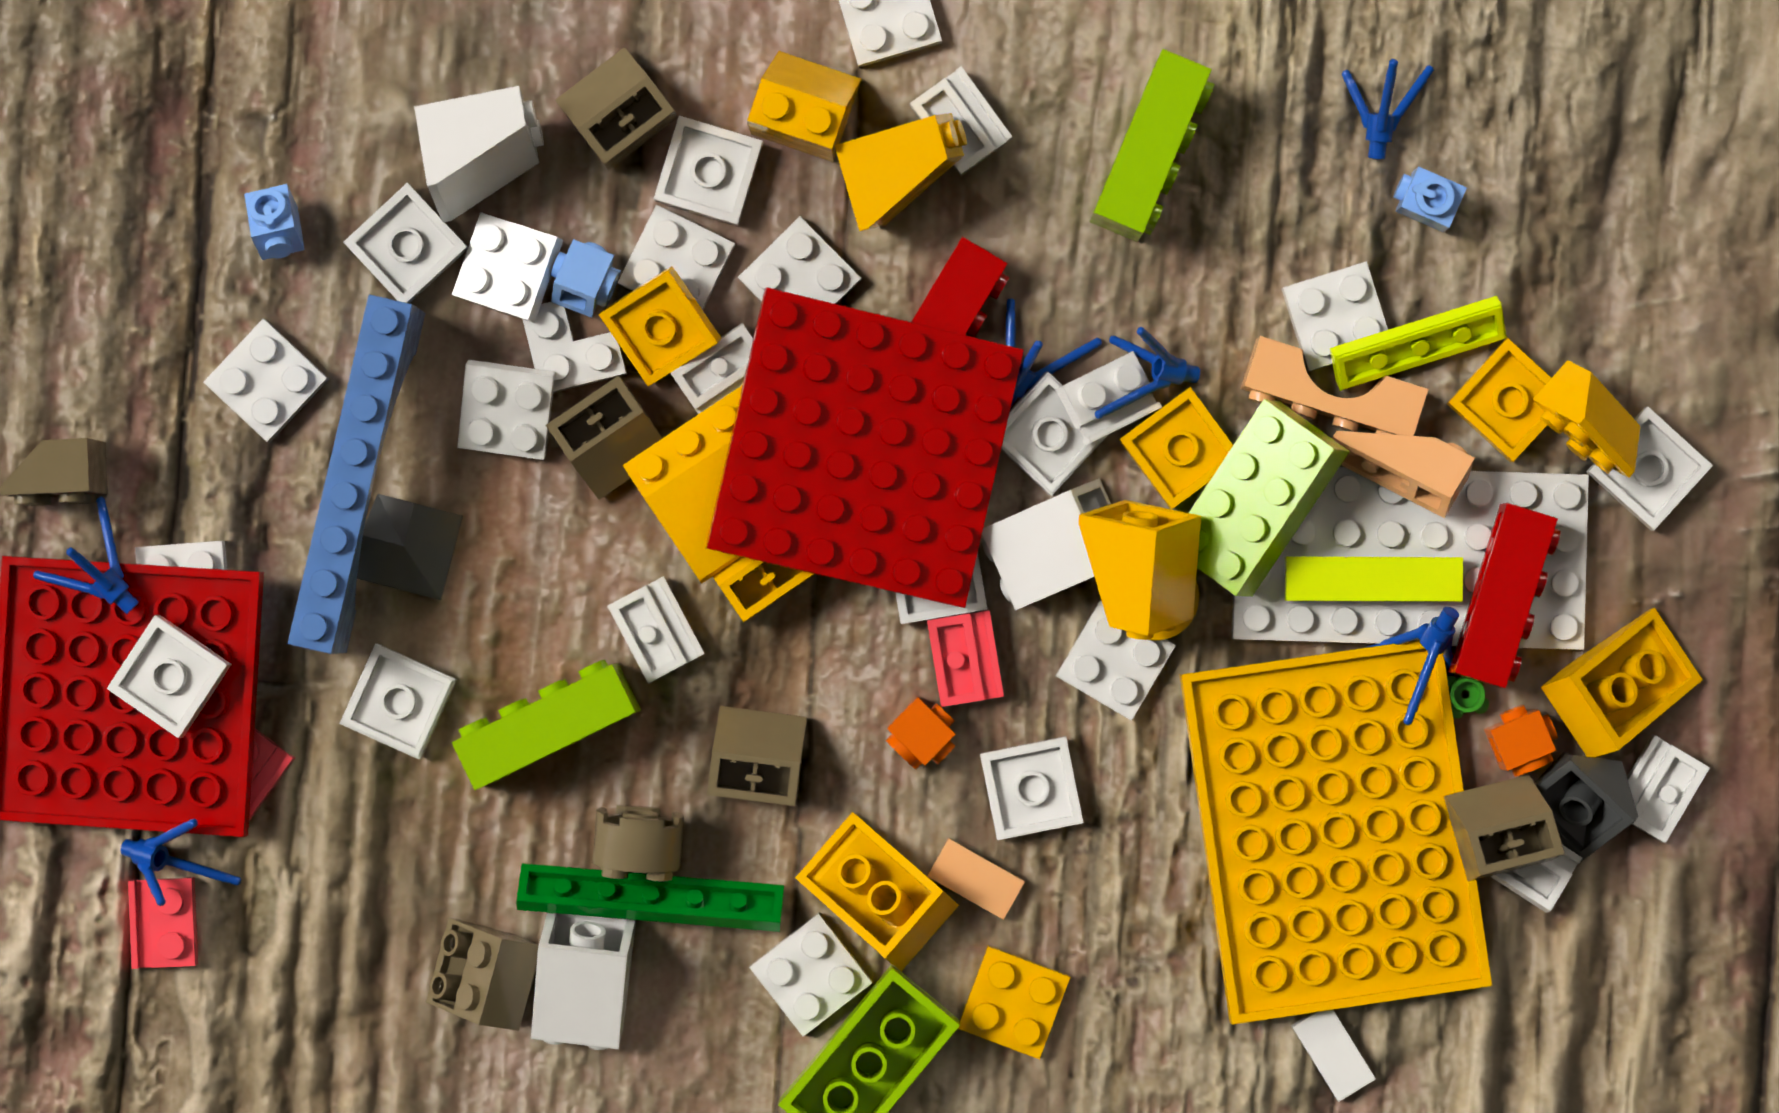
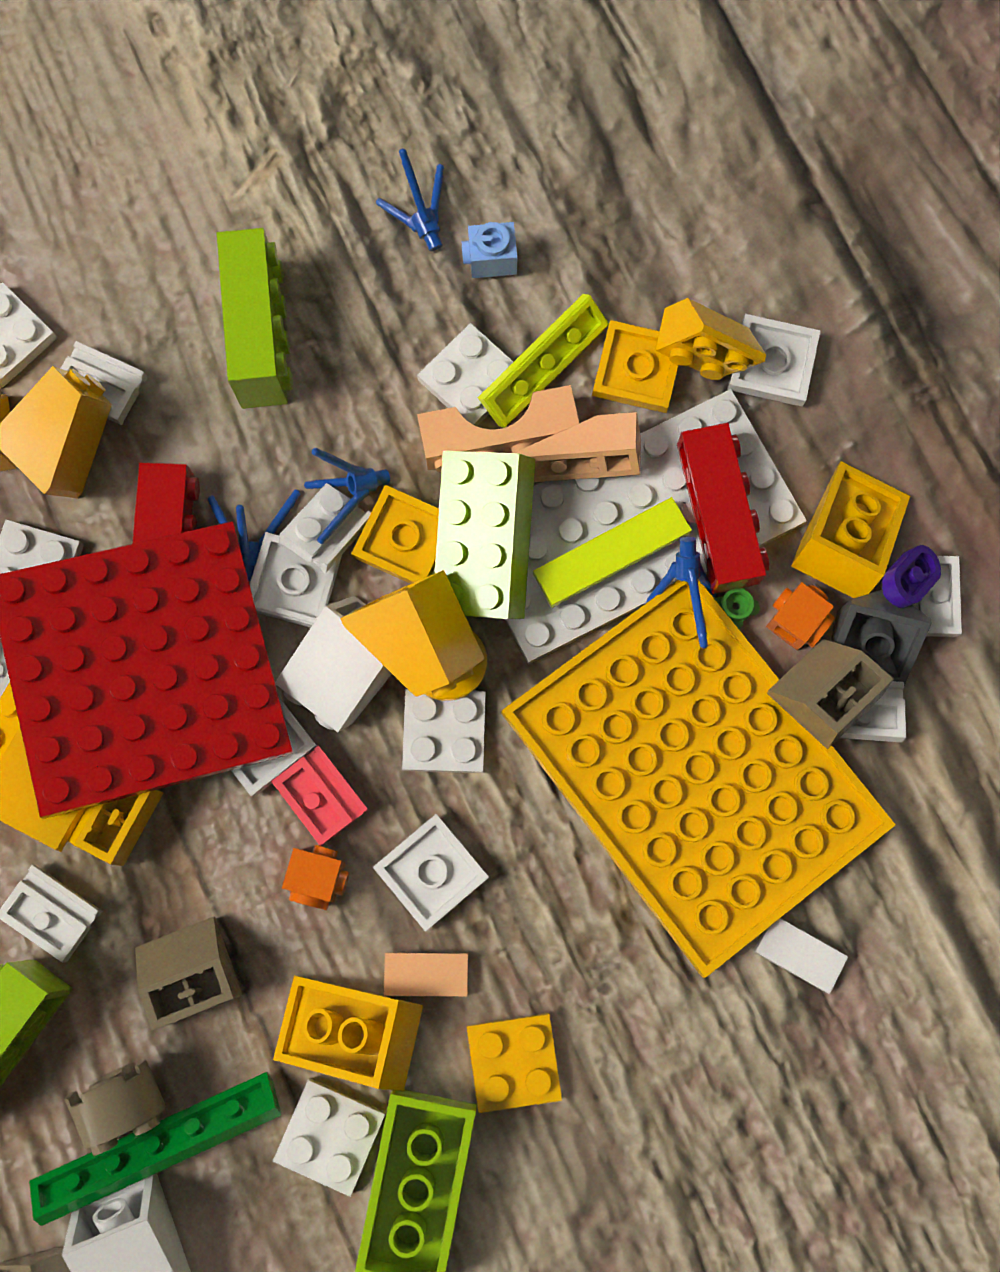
camera: 30 degrees left, 10 degrees down
none -> dark purple plate [882,545,941,608]

